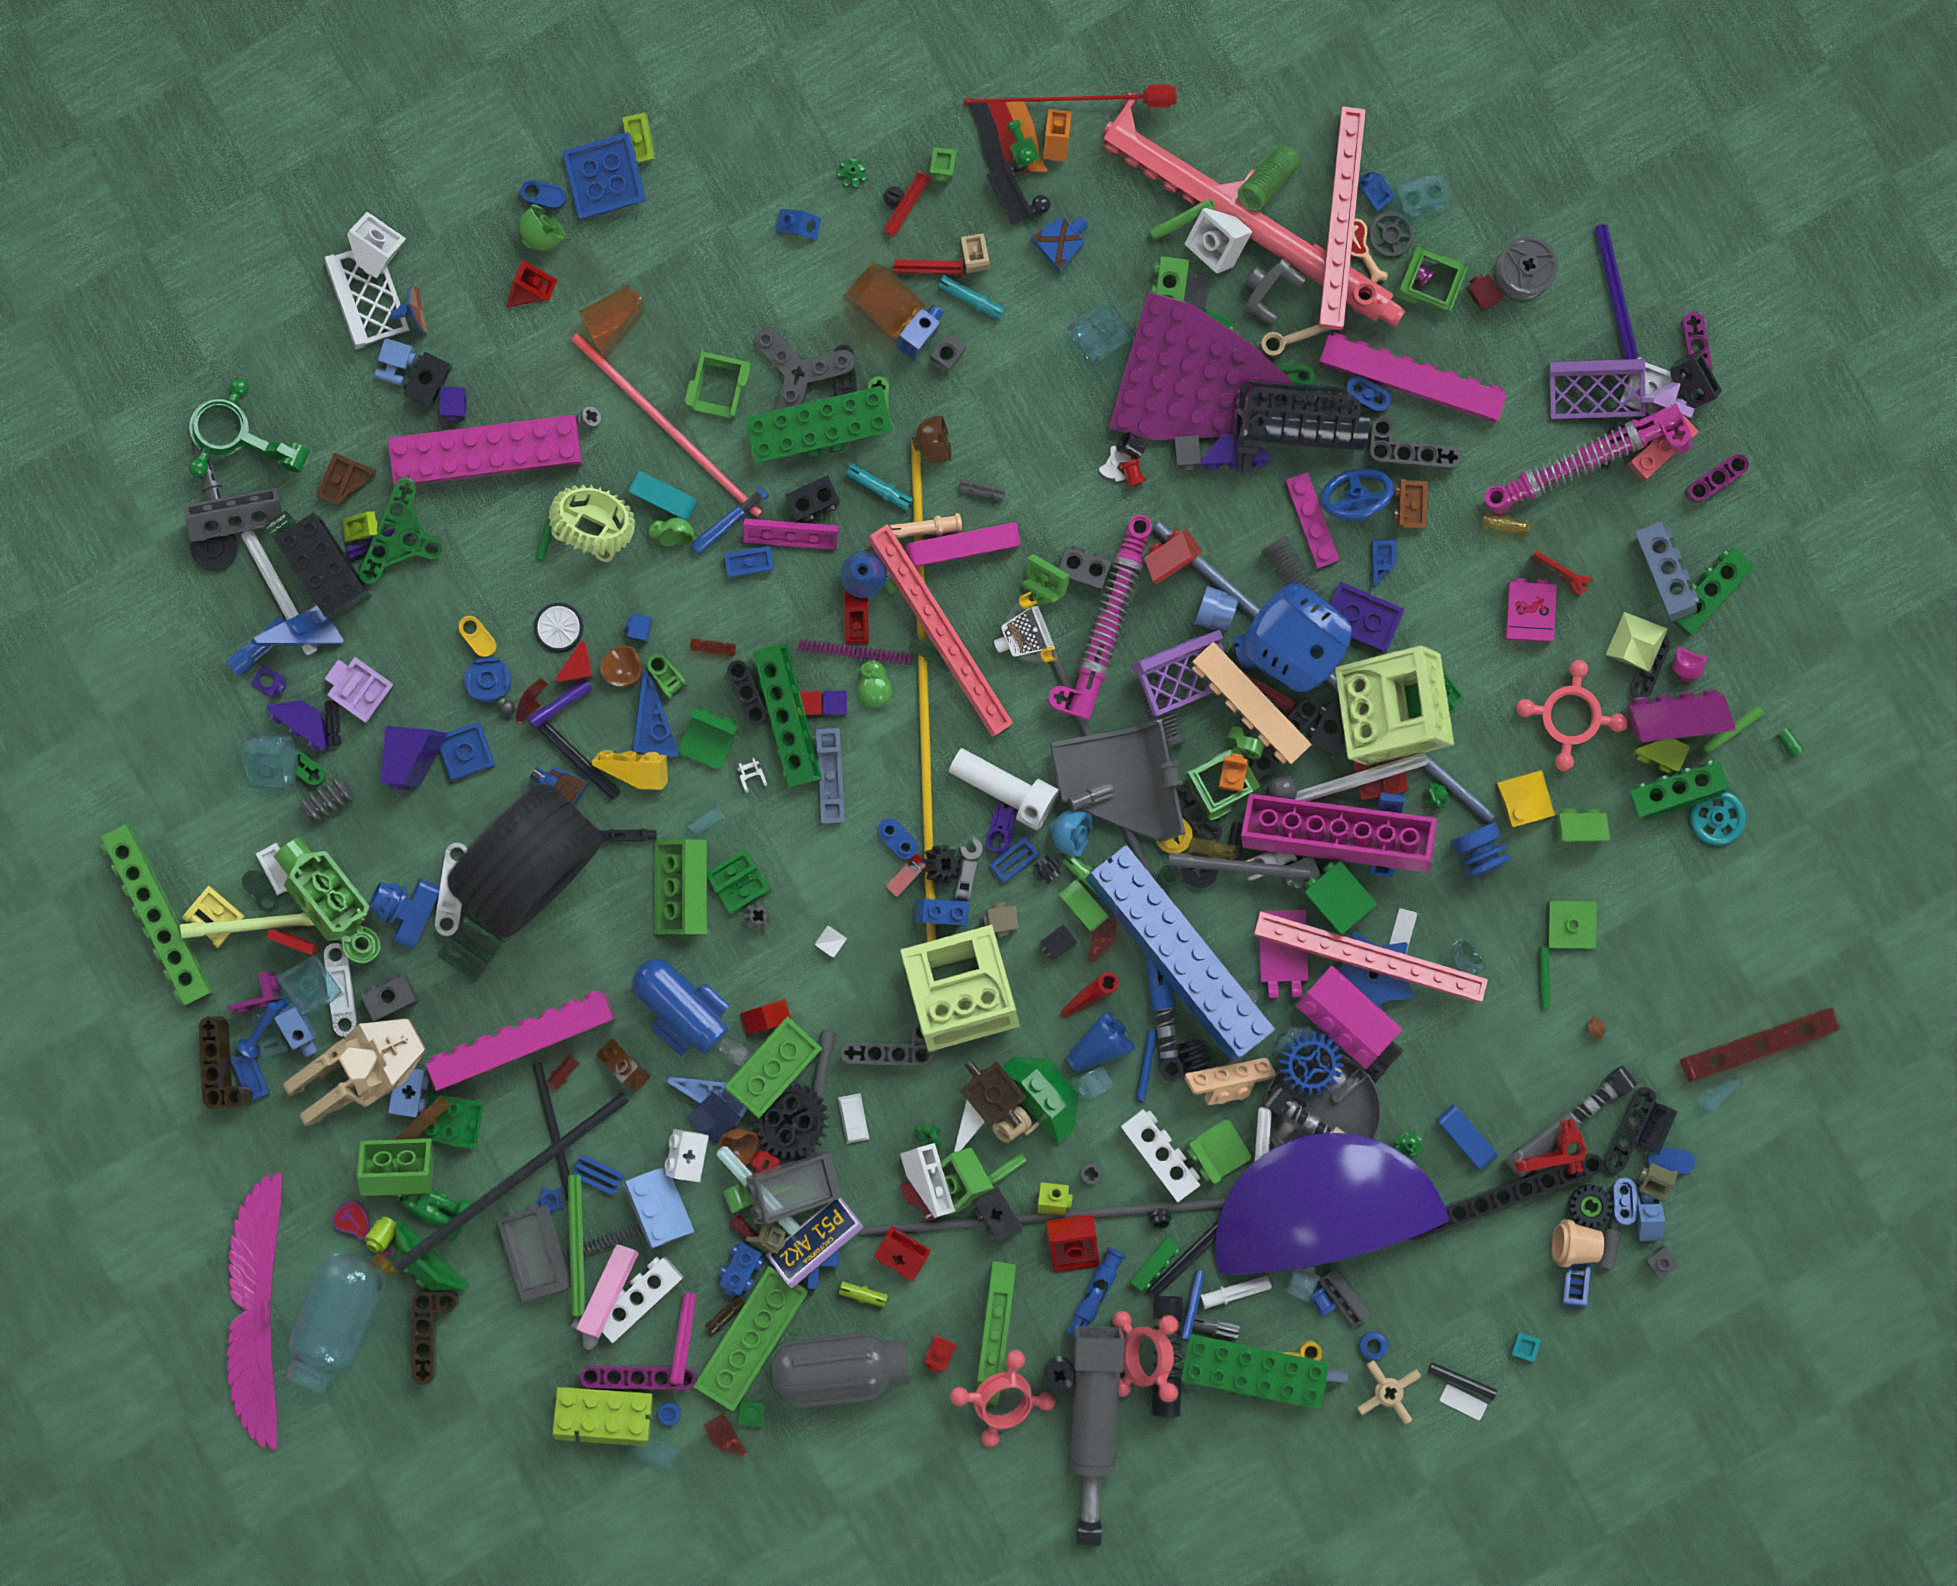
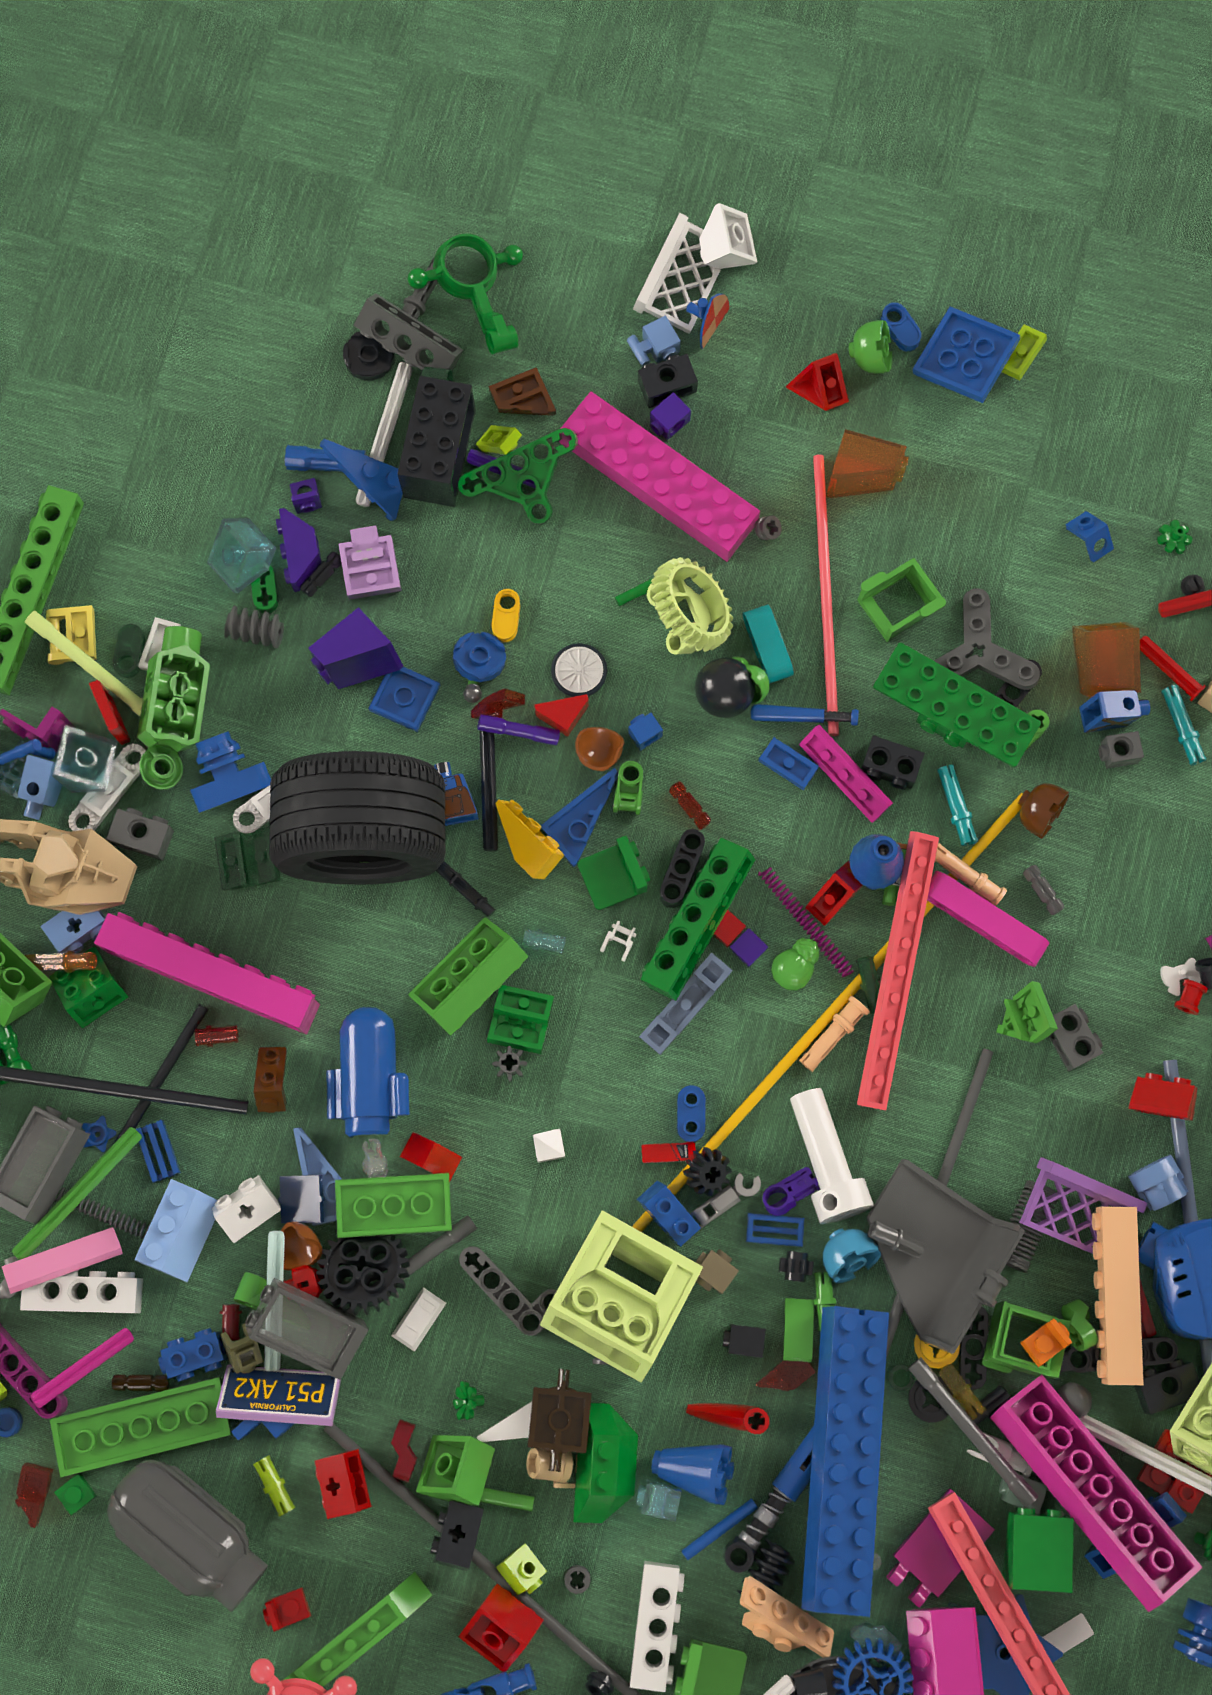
camera: 45 degrees right, 10 degrees down
white slope [900,1143,955,1217] -> none
torso [994,592,1058,664] -> none
dark pink piece [1047,515,1152,721] -> none
none -> black piece [695,658,755,718]
none -> light nougat pin [799,996,870,1072]

